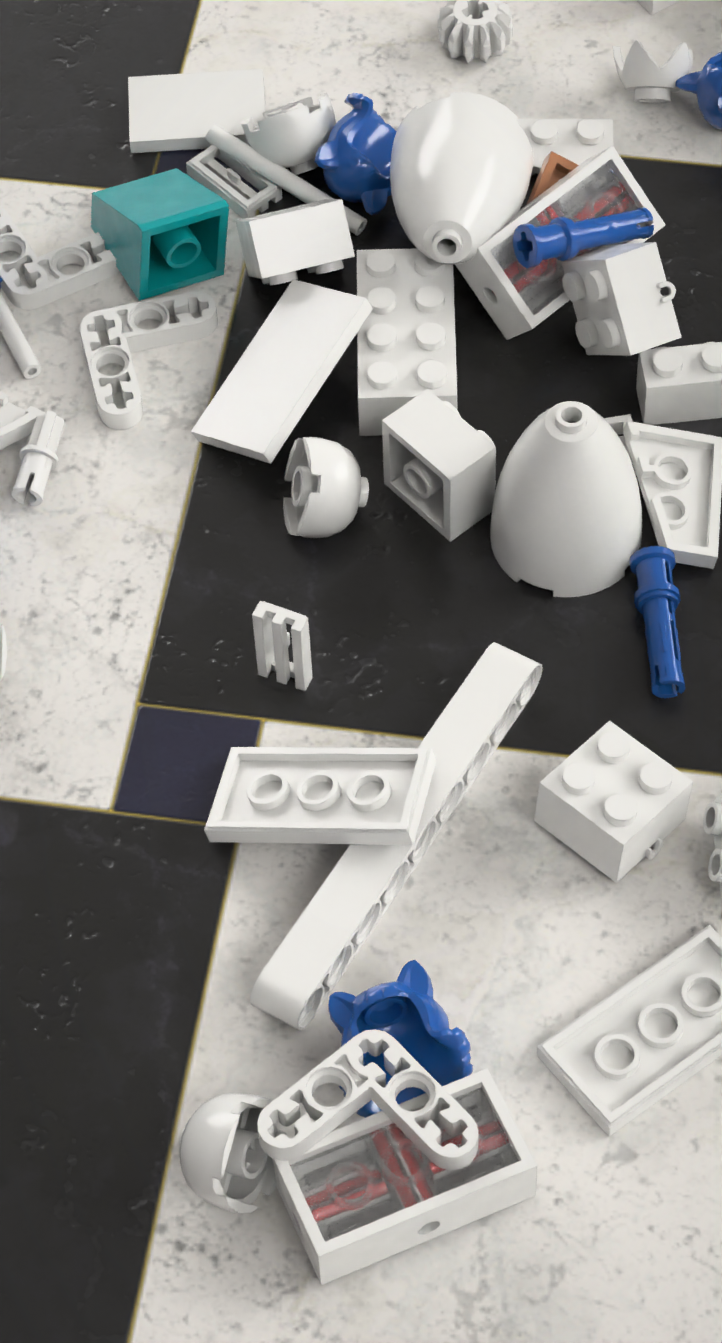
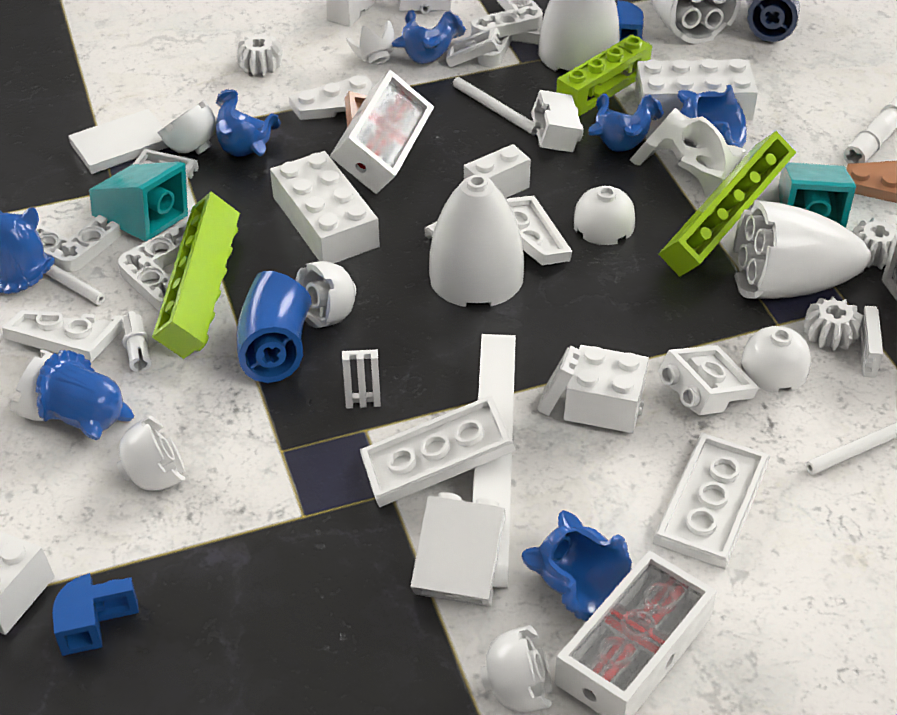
camera: 30 degrees left, 10 degrees down
white tile [191,279,373,464] -> none
white piece [206,124,367,236] -> none
white brick [236,199,355,285] -> none
white beam [257,1029,479,1170] -> none
white brick [382,389,496,542] -> none
white cylinder [390,92,533,264] -> none
blue pin [513,207,654,268] -> none
white brick [561,242,682,356] -> none
blue pin [629,546,685,698] -> none
none -> lime brick [152,192,240,359]
none -> blue brick [237,271,312,383]
none -> white panel [410,492,506,607]
none -> white tile [537,346,582,416]

